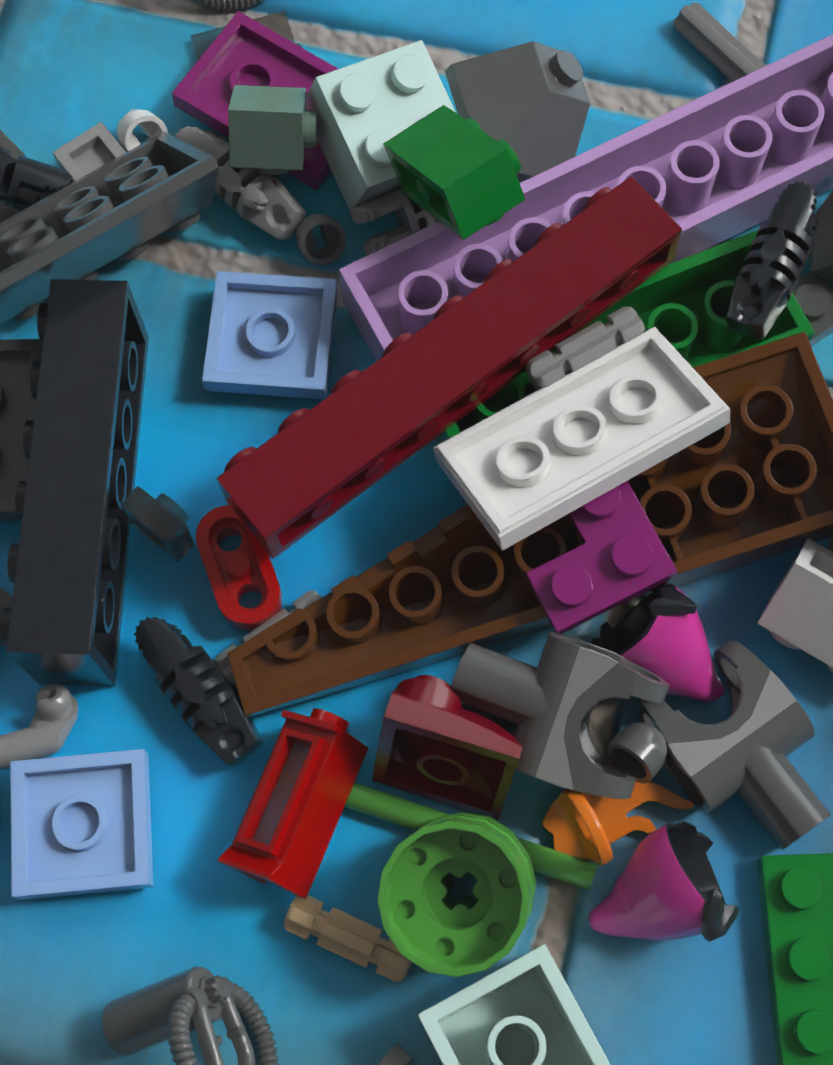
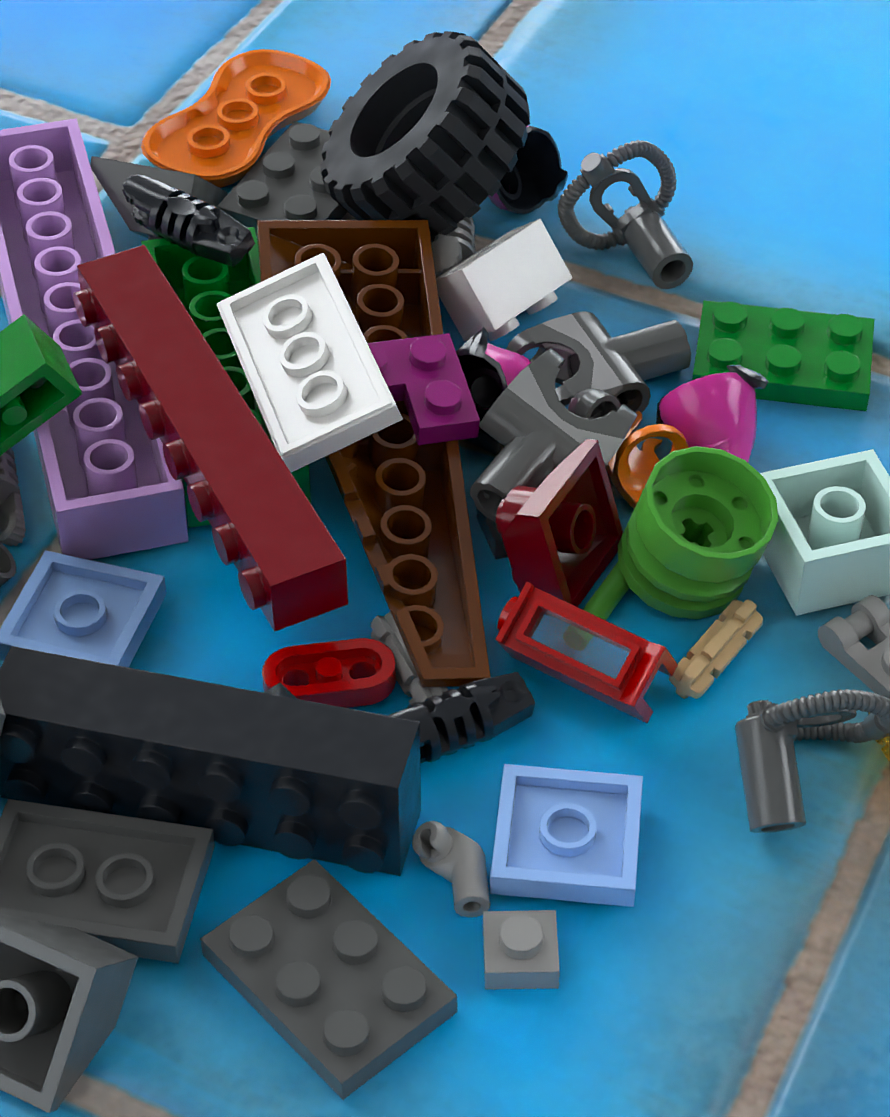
camera: 80 degrees left, 25 degrees down
light grey axle [525,307,645,391] -> none

